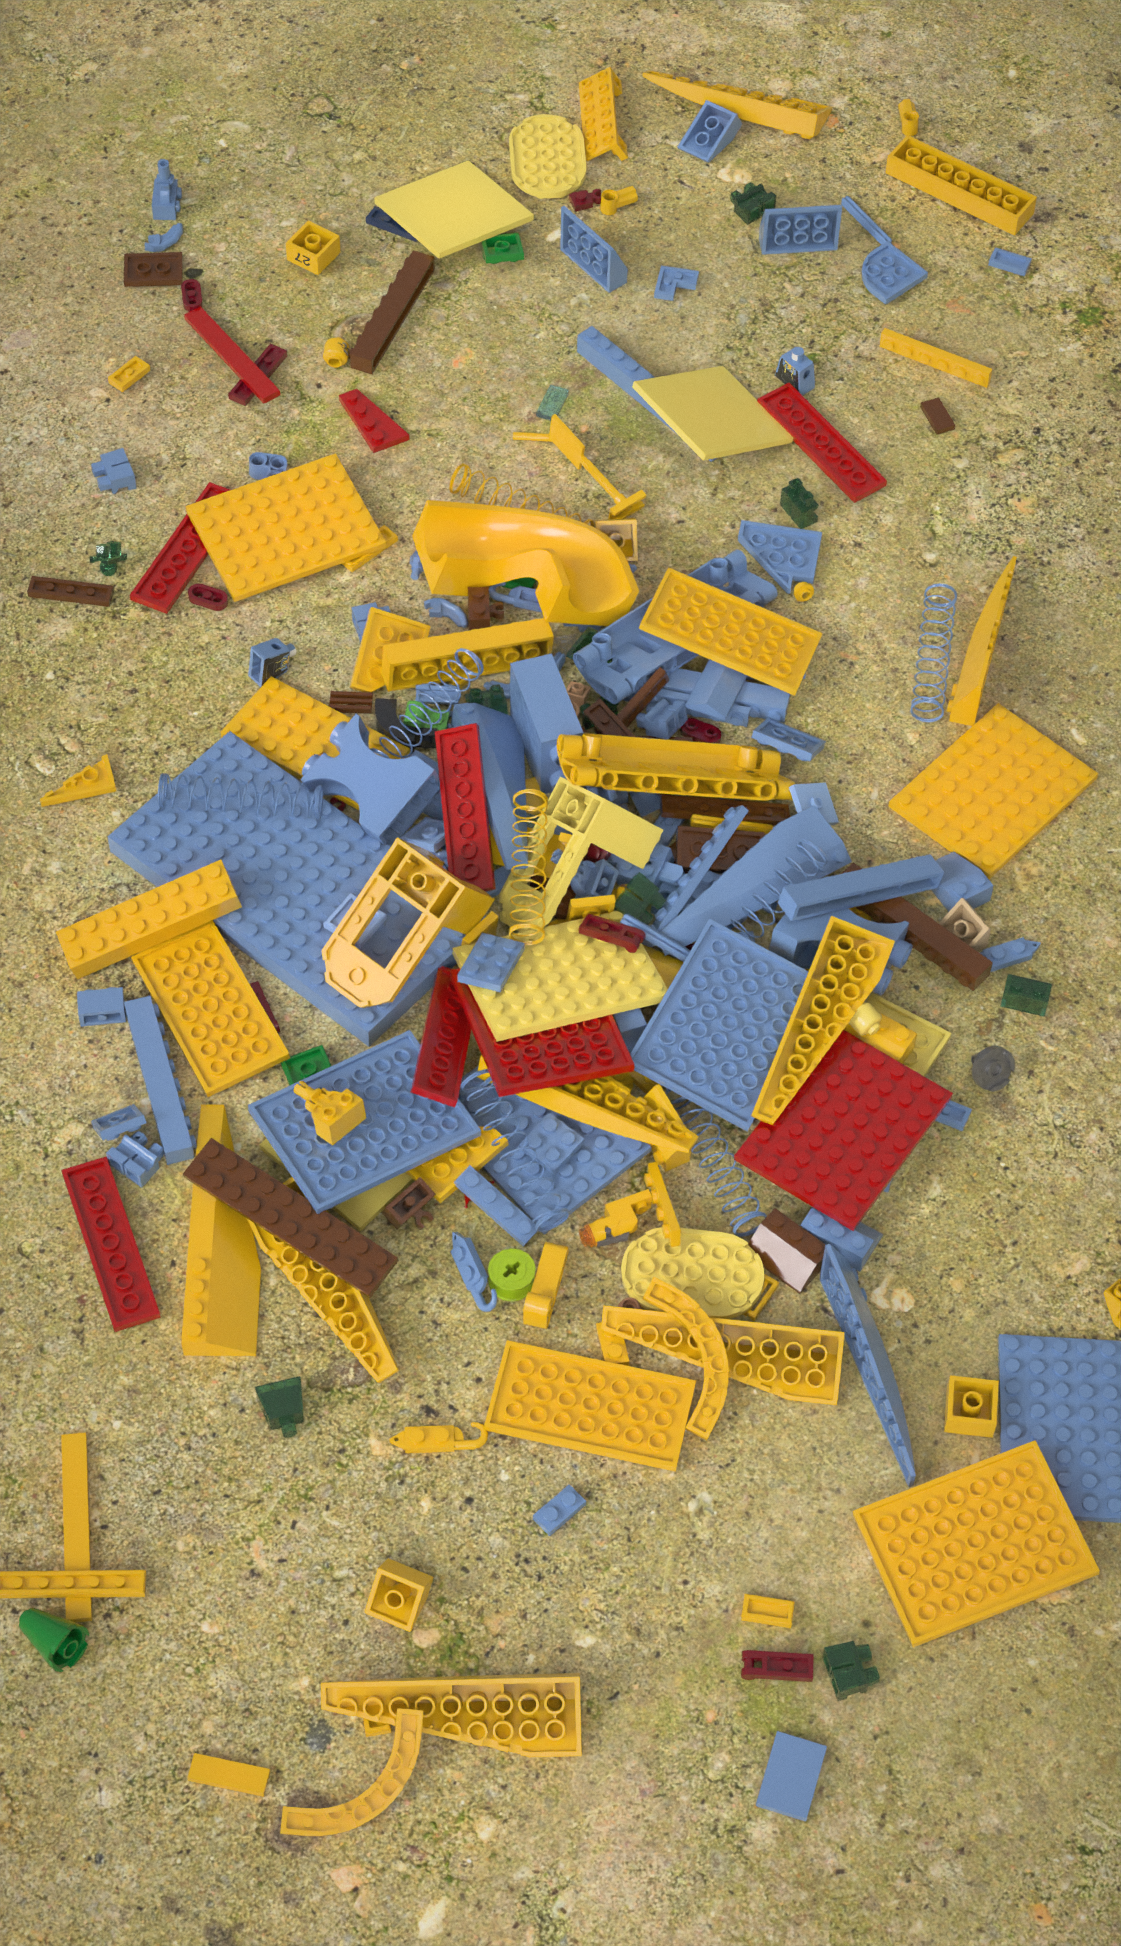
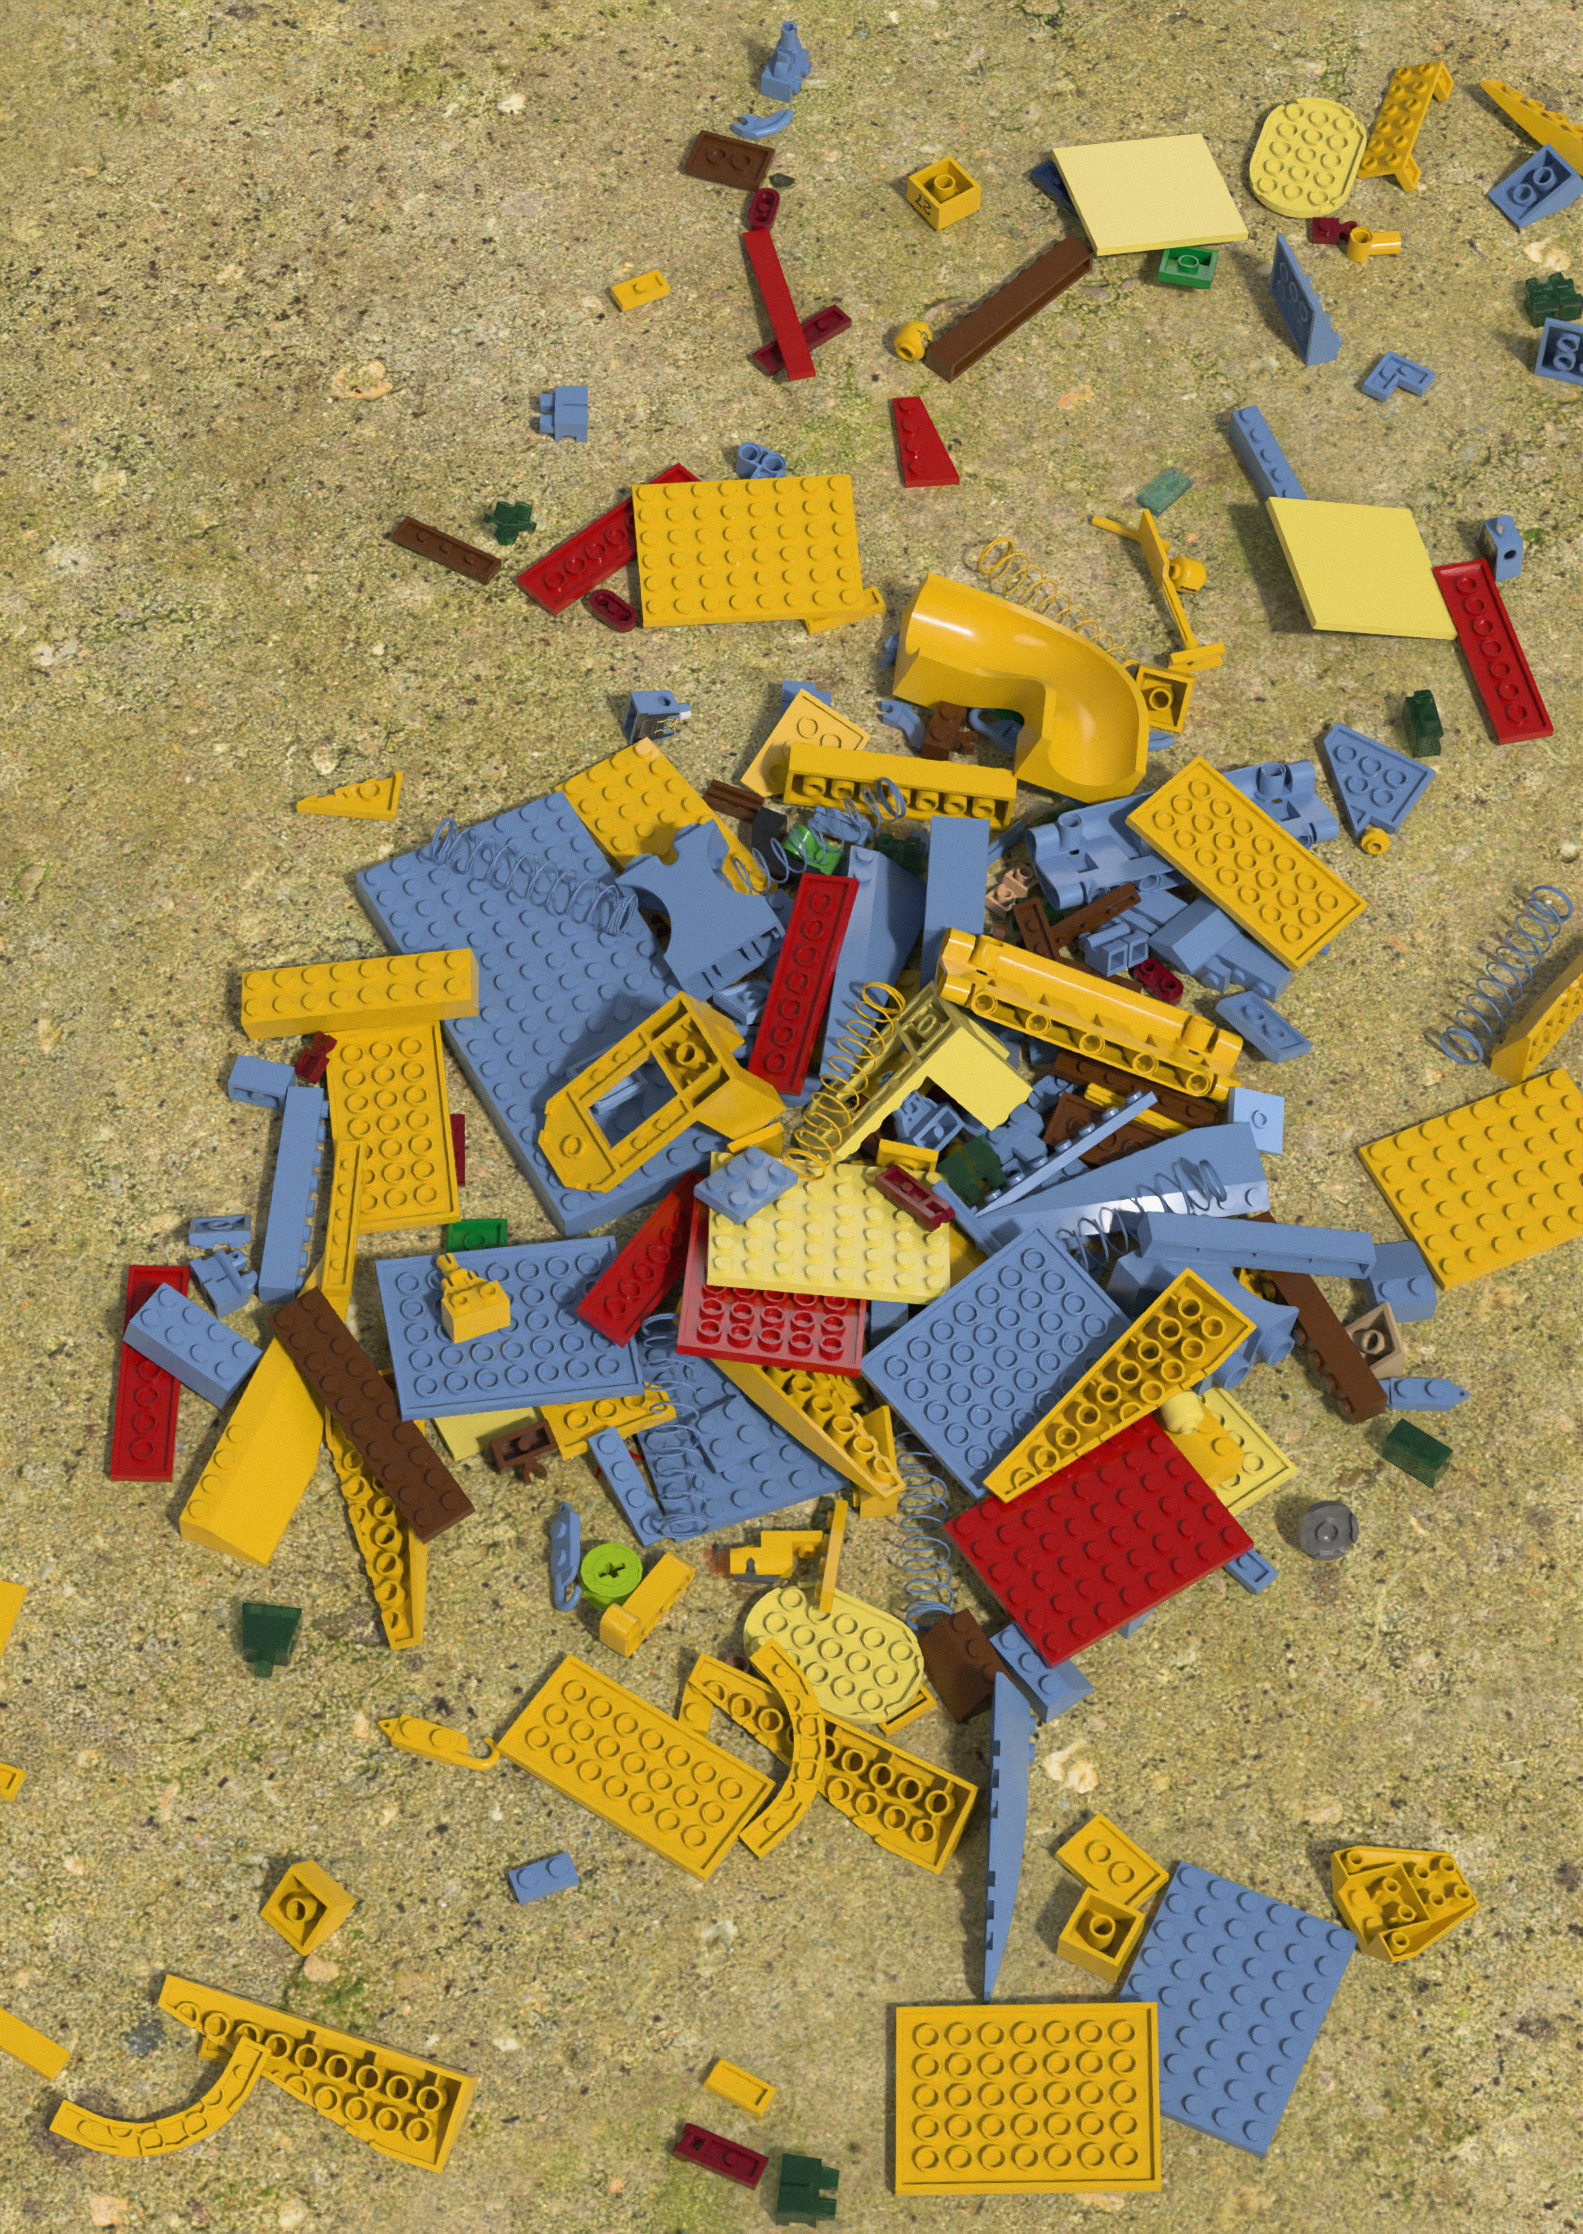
camera: 20 degrees right, 0 degrees up
none -> medium blue brick [123,1282,263,1410]
none -> dark red plate [293,1031,337,1085]
none -> yellow tile [321,1140,368,1296]
none -> yellow plate [1055,1812,1169,1910]
none -> yellow head [1168,555,1207,594]

